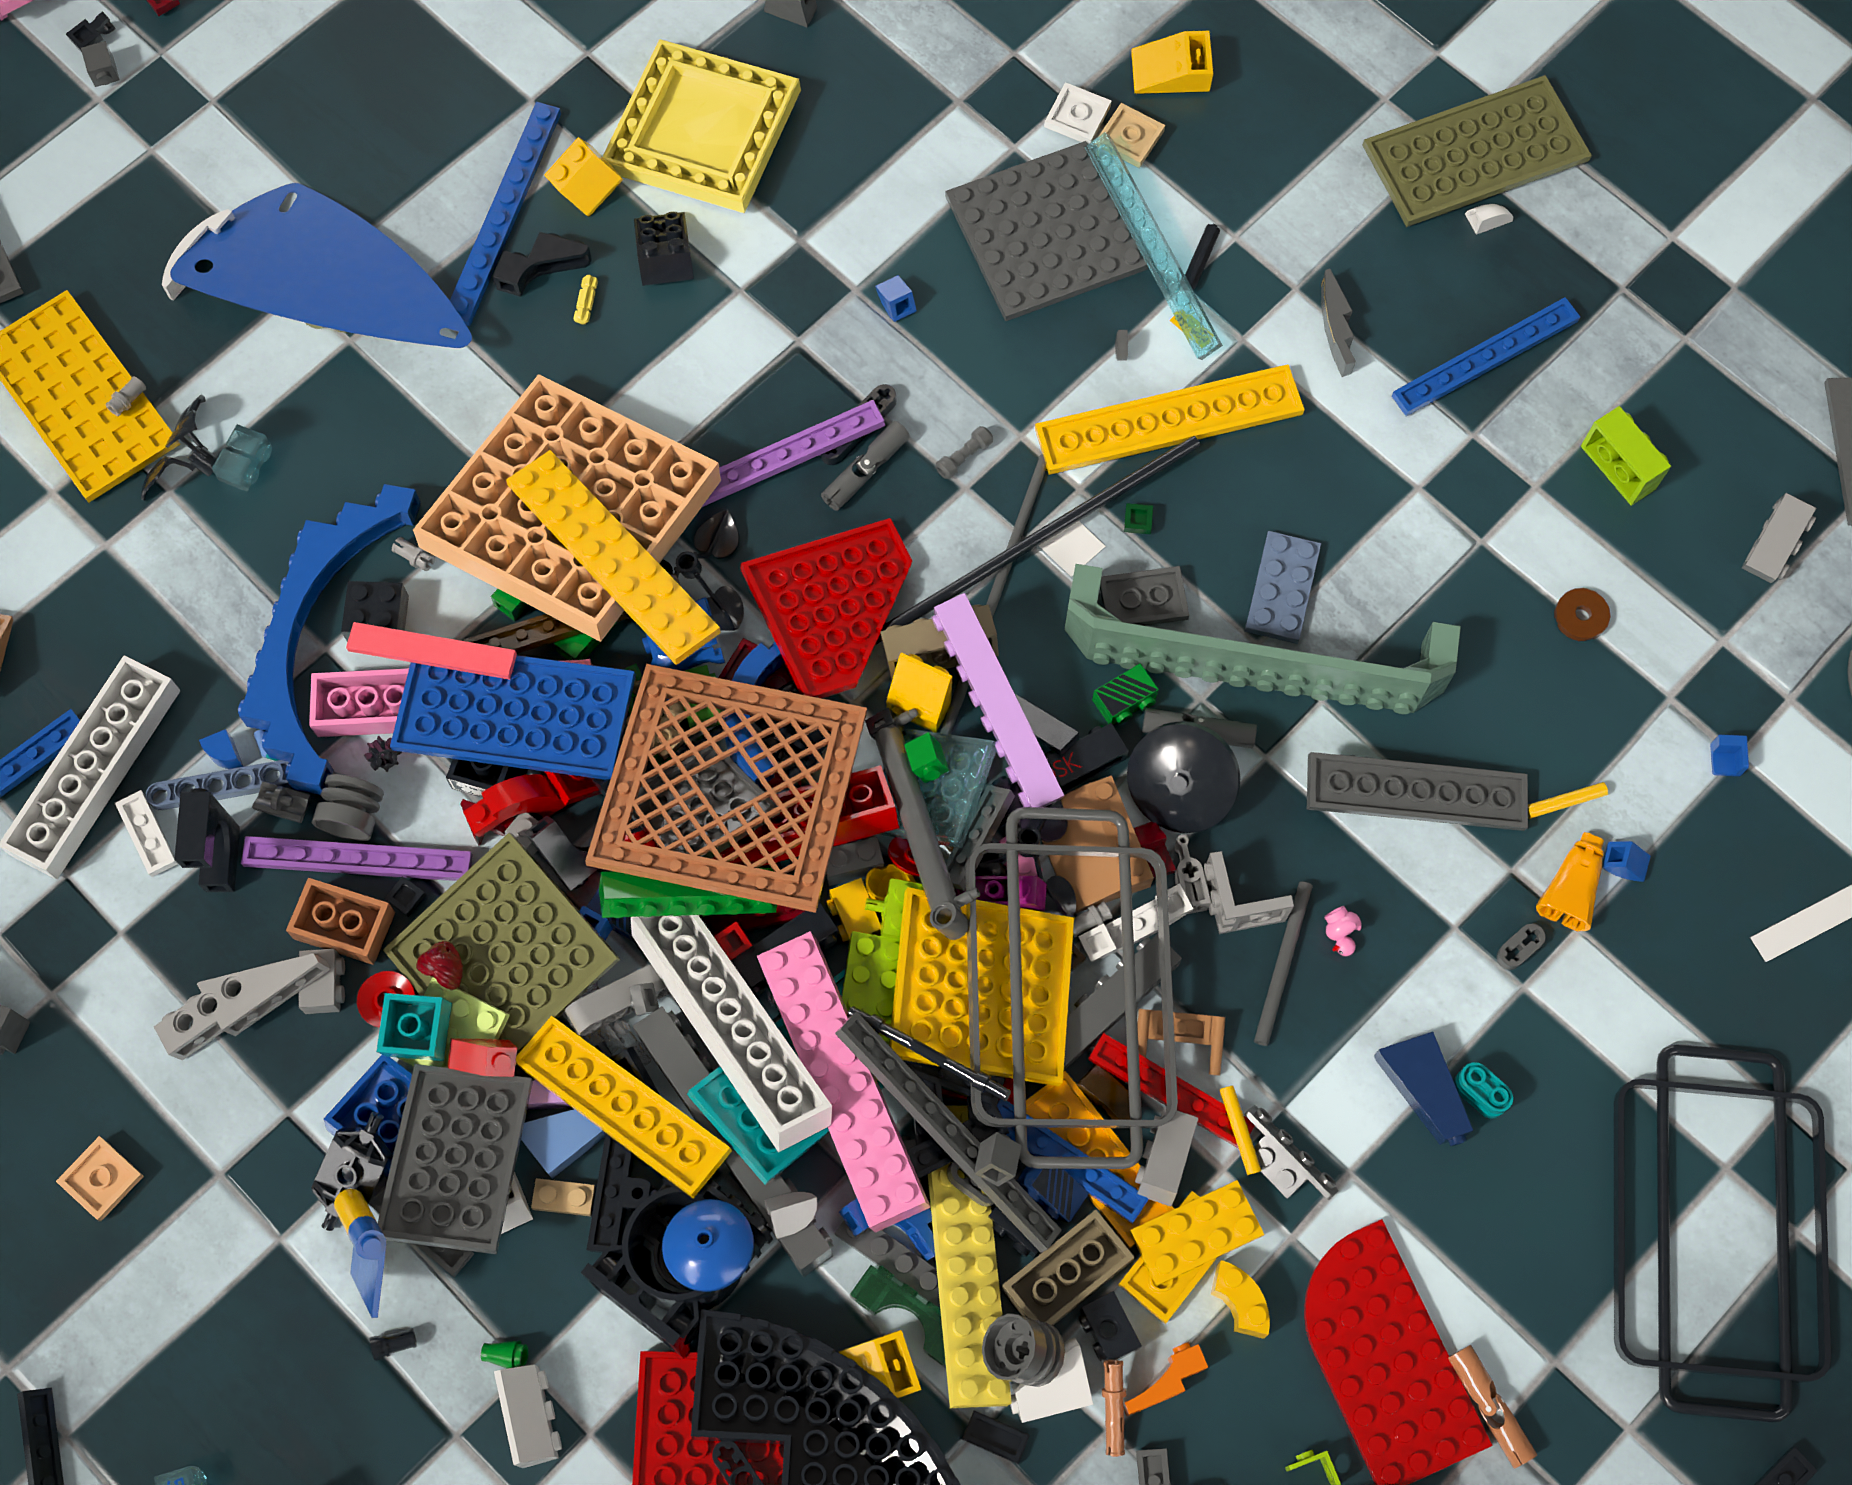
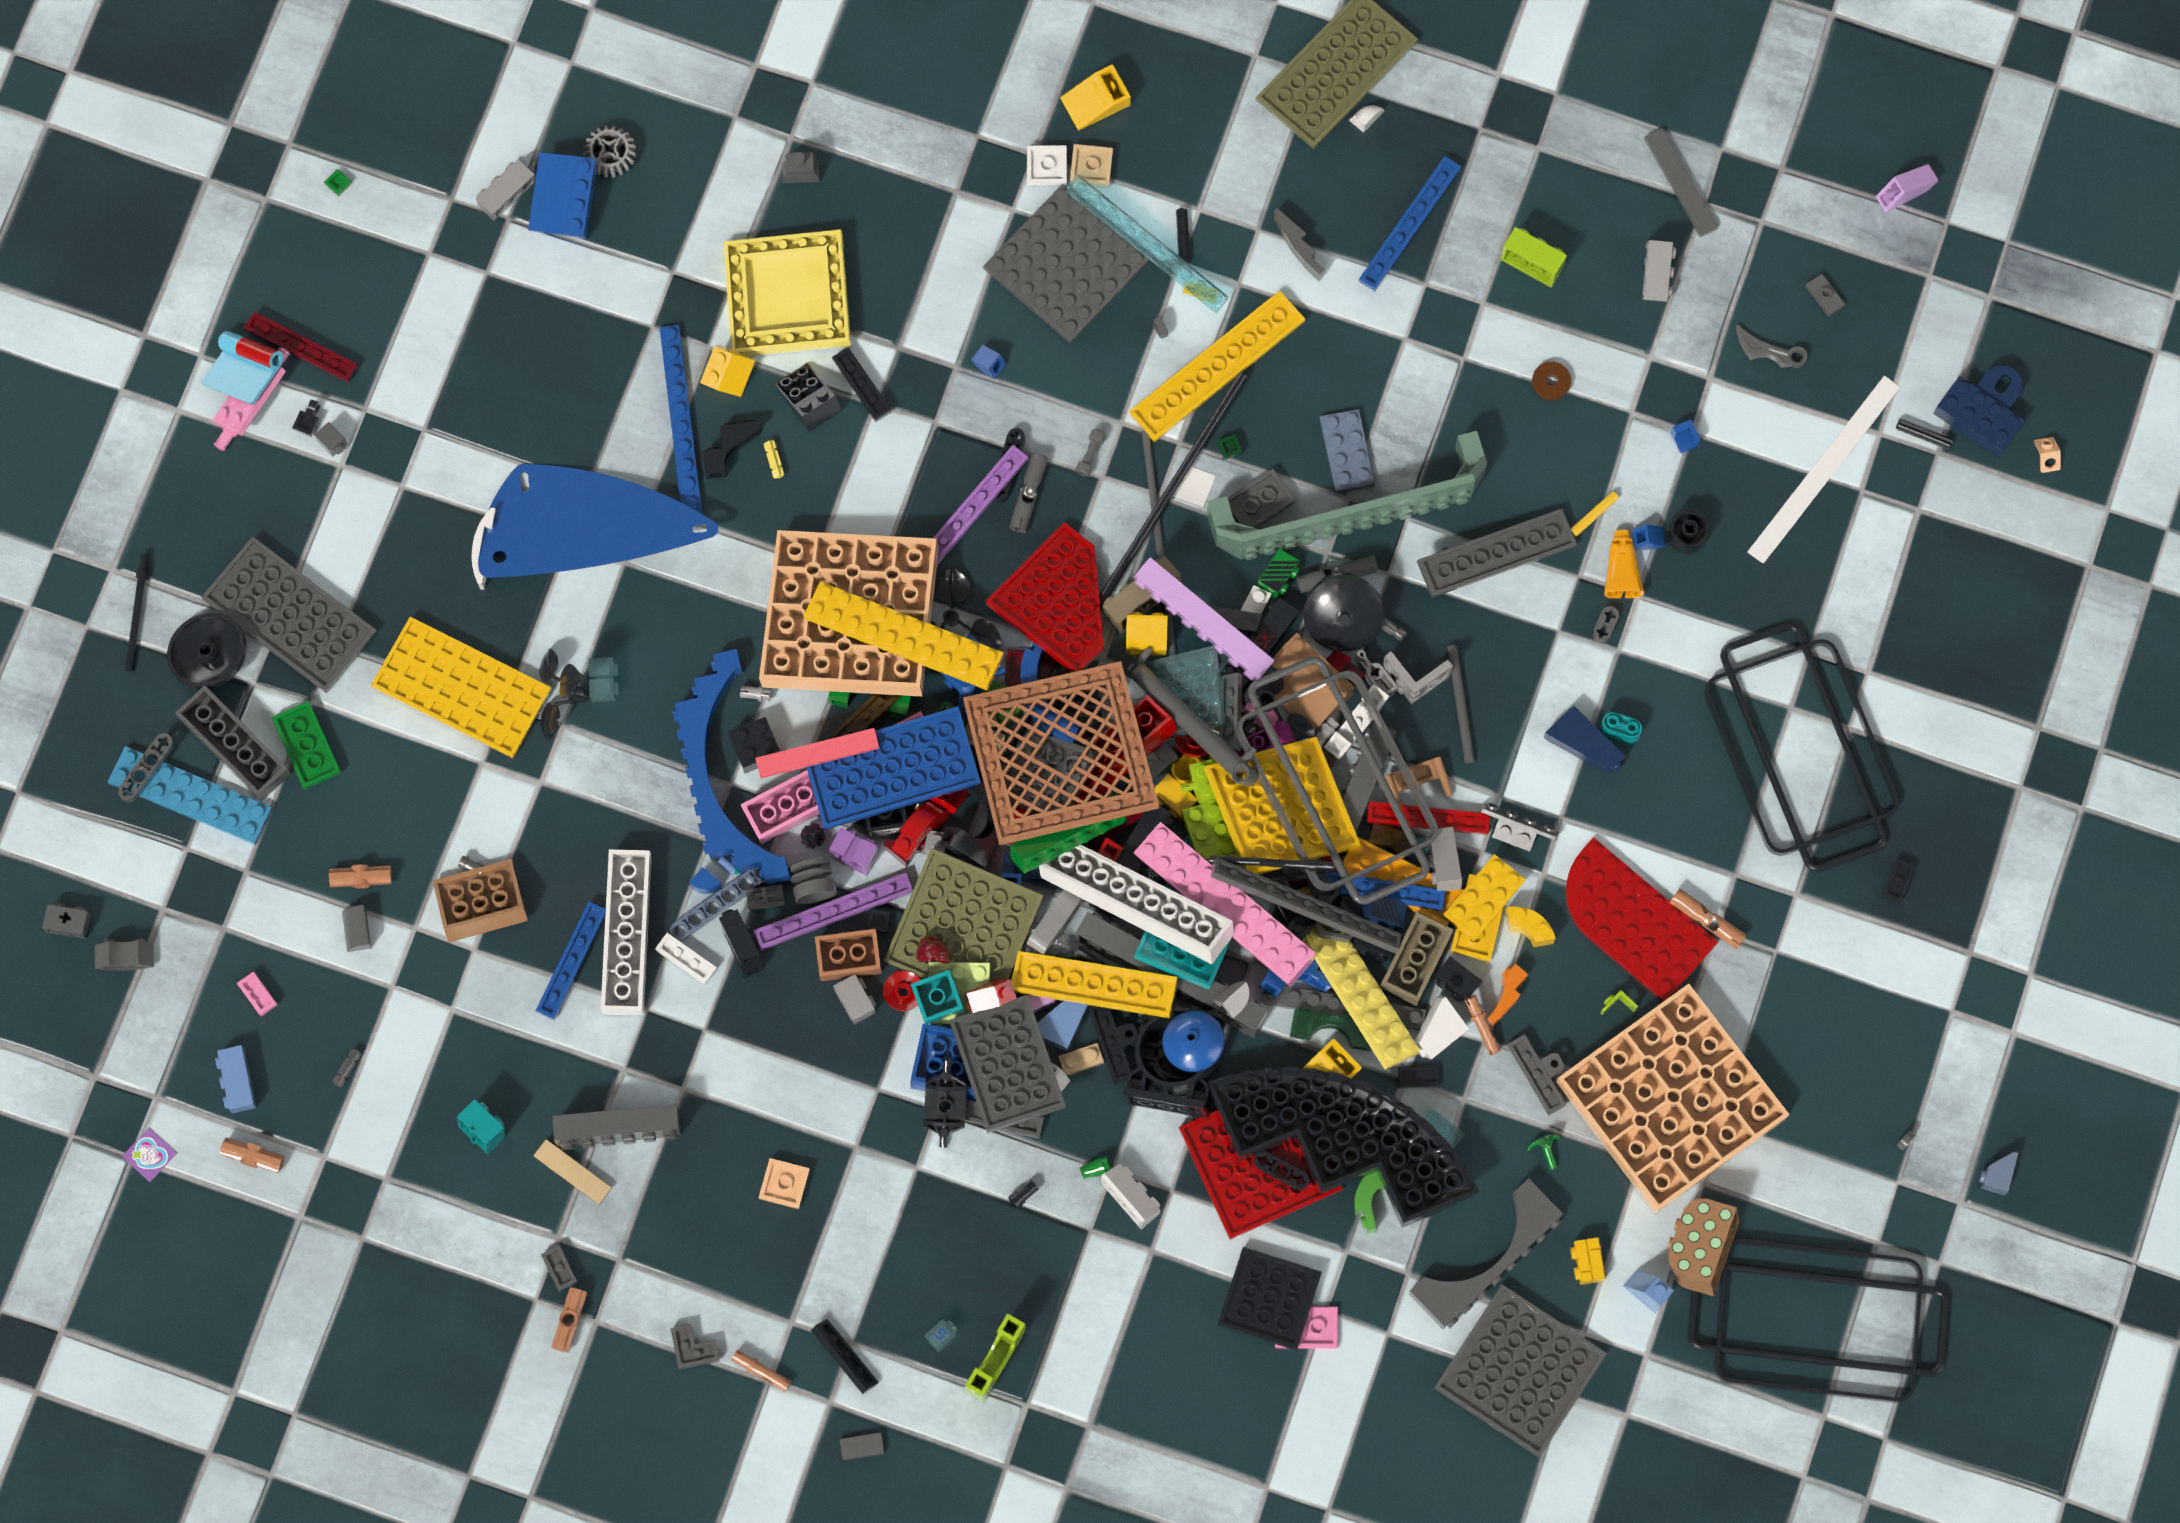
camera: 25 degrees left, 5 degrees up
light grey pin [105,376,146,416] -> none
light grey brick [154,953,331,1060] -> none
door [334,1189,387,1318] -> none
dark grey plate [629,983,659,1016] -> none
green brick [904,732,949,783] -> none
dark grey brick [974,1132,1022,1187] -> none
dark grey wheel [982,1314,1065,1387] -> none
yellow piece [1220,1085,1261,1175] -> none
bright pink animal [1324,906,1362,956] -> none
none -> medium lavender brick [829,828,878,876]
none -> black plate [832,347,892,422]
none -> white plate [1240,585,1272,614]
none -> dark grey axle [1381,617,1407,641]
none -> black brick [1667,509,1710,555]

